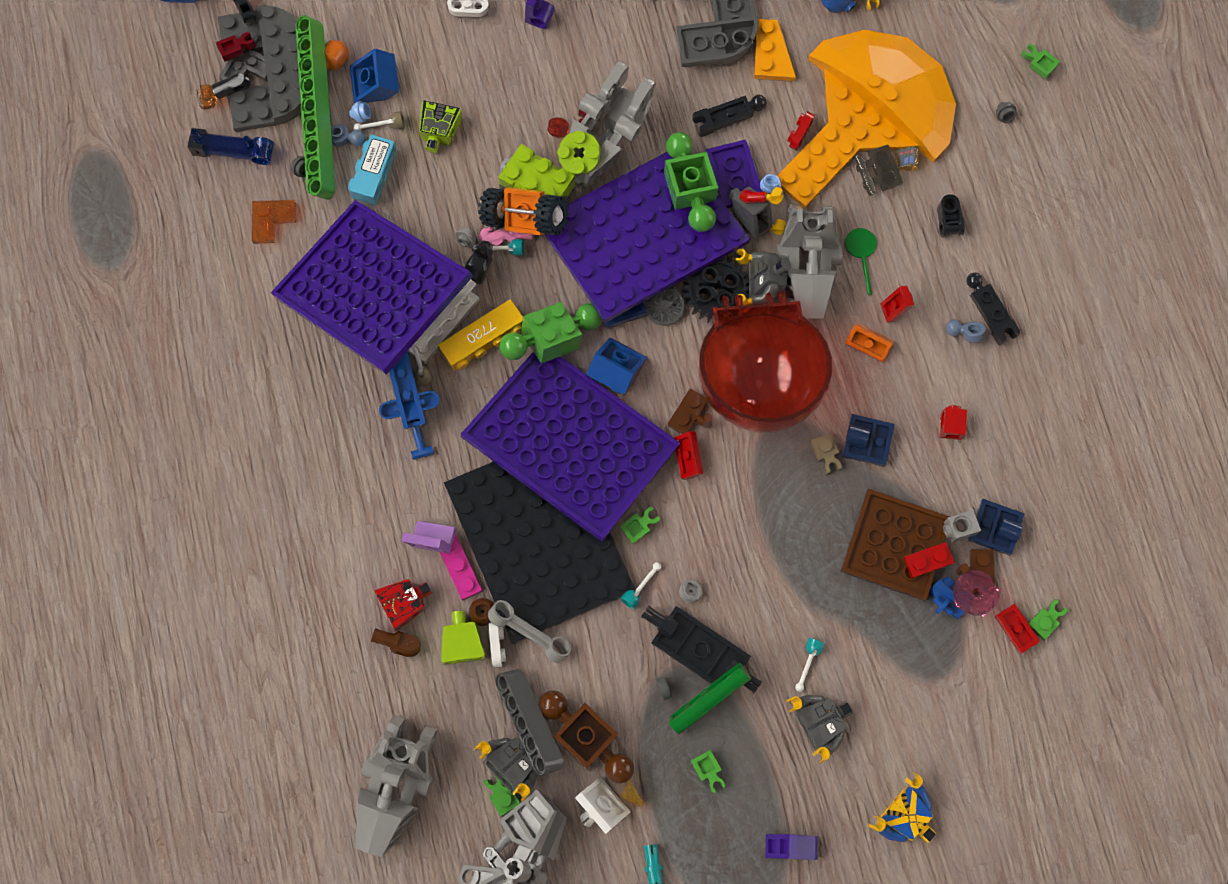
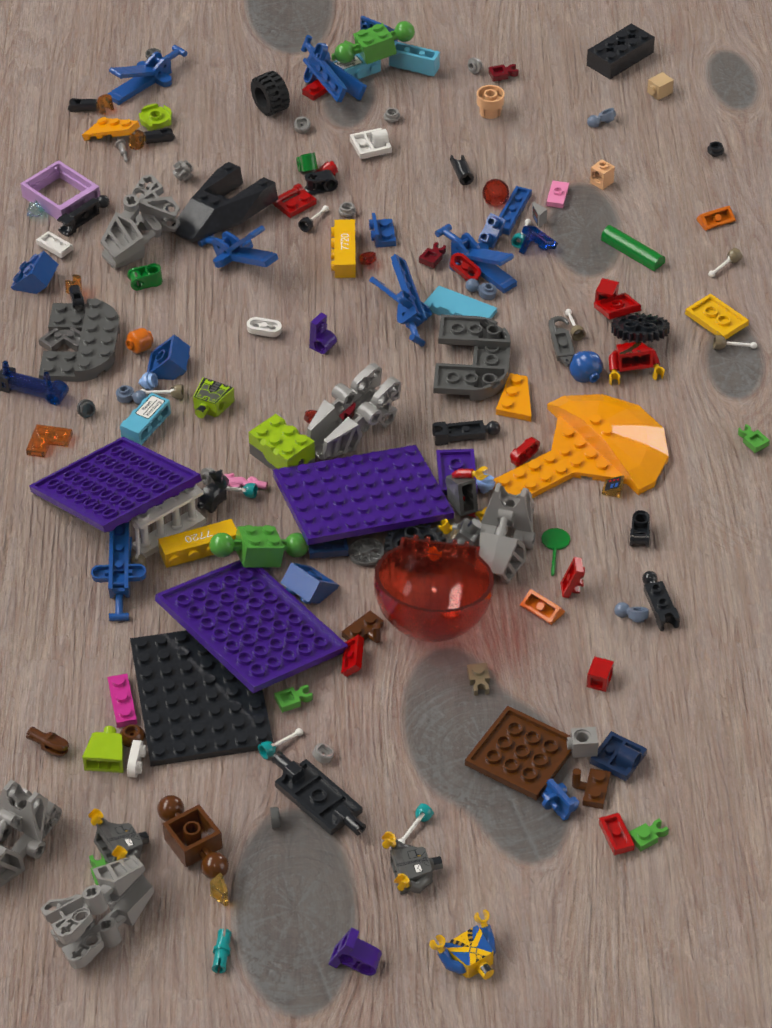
camera: 15 degrees right, 30 degrees down
black piece [196,73,251,109] -> none
dark red plate [215,32,256,62] -> none
bright green beam [296,15,335,200] -> none
red torso [374,579,432,631] -> none
medium lavender panel [401,521,456,554] -> none
plate [478,187,569,236] -> none
light grey piece [488,600,571,663] -> none
dark grey beam [495,669,563,775] -> none
lime plate [557,130,601,175] -> none
white tile [575,777,631,834] -> none
bright green brick [664,132,718,232] -> none
green brick [669,663,751,734] -> none
bright green plate [690,750,725,793] -> none
dark blue plate [842,414,895,467] -> none
clear smoke plate [854,144,903,196] -> none
red plate [903,542,955,579] -> none
clear pink plate [953,570,999,616] -> none
dark grey plate [995,102,1017,123] -> none

